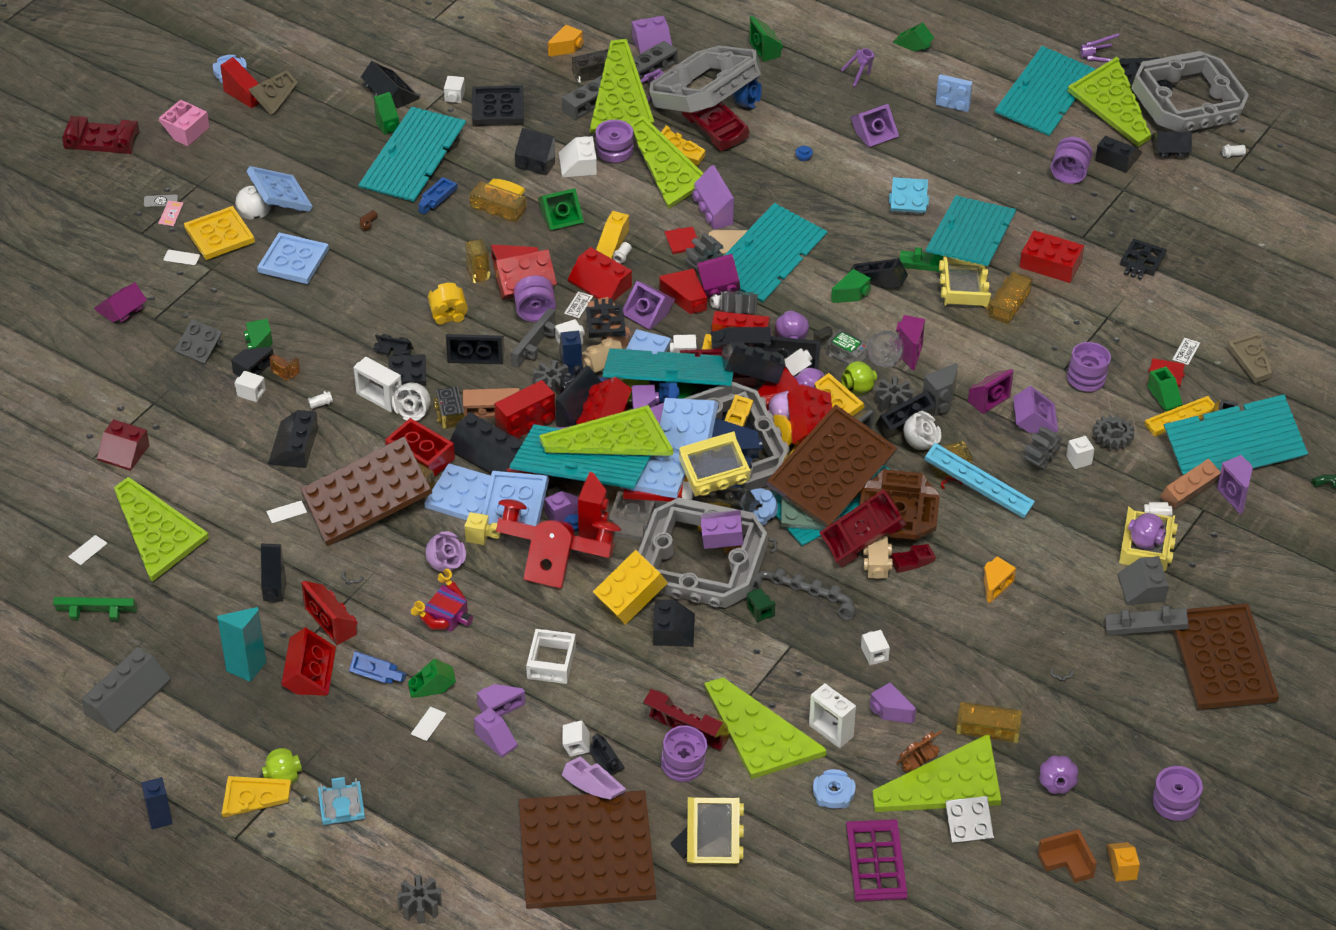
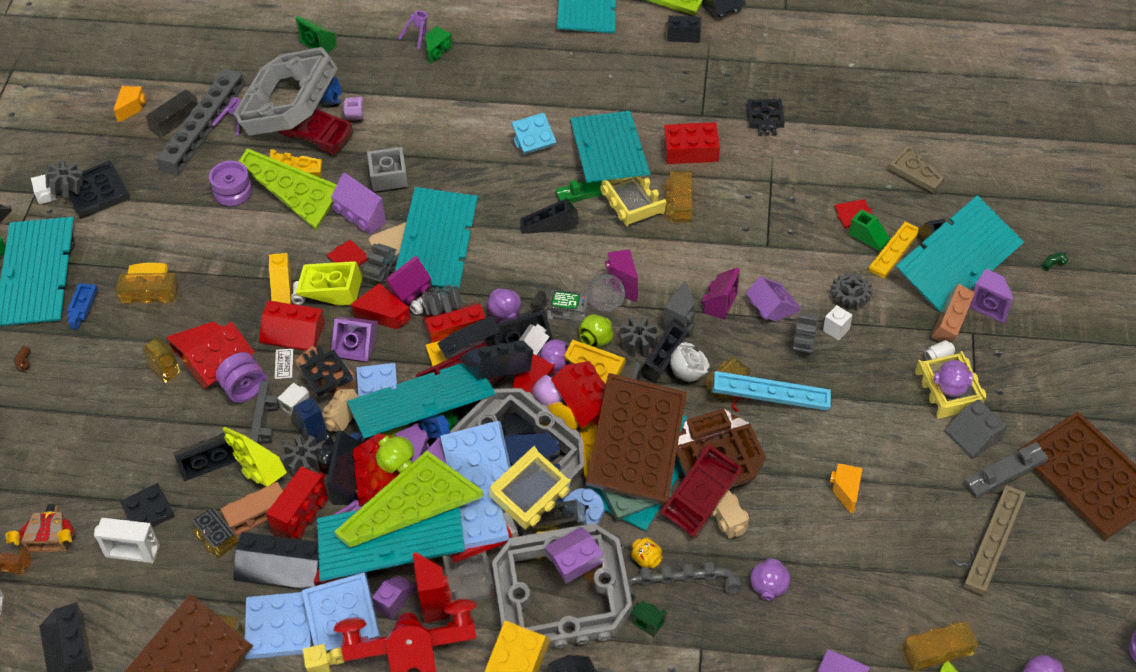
camera: 25 degrees left, 5 degrees up
white pin [308,391,333,410] -> none
black hinge [374,334,414,356] -> none
red brick [385,418,455,481] -> none
white cylinder [392,382,431,421] -> none
yellow brick [428,283,468,325] -> none
black slope [515,128,555,176] -> none
green slope [538,188,584,230] -> none
white slope [559,136,597,177] -> none
blue plate [564,514,579,532] -> none
lime wing [589,39,654,133] -> none
medium lavender slope [632,16,672,54] -> none
white brick [670,335,696,353] -> none
yellow slope [725,395,753,427] -> none
blue plate [795,146,813,161] -> none
green slope [831,269,871,303] -> none
medium lavender slope [851,104,899,147] -> none
white brick [861,630,890,665] -> none
dark red slope [890,544,936,573] -> none
light blue plate [936,74,973,112] -> none
medium lavender wheel [1051,137,1093,184] -> none
medium lavender wheel [1067,342,1111,392] -> none
white sticker [1173,338,1200,365] -> none
none -> torso [6,504,75,552]
none -> dark grey gear [45,160,83,197]
none -> neon yellow slope [222,427,287,487]
none -> neon yellow slope [296,261,363,305]
none -> lavender brick [344,97,364,121]
none -> light grey brick [367,147,408,191]
none -> lime plant [376,435,414,473]
none -> green slope [426,26,453,64]
none -> yellow head [631,537,663,569]
none -> medium lavender plant [751,559,791,601]
none -> dark tan plate [964,485,1026,595]

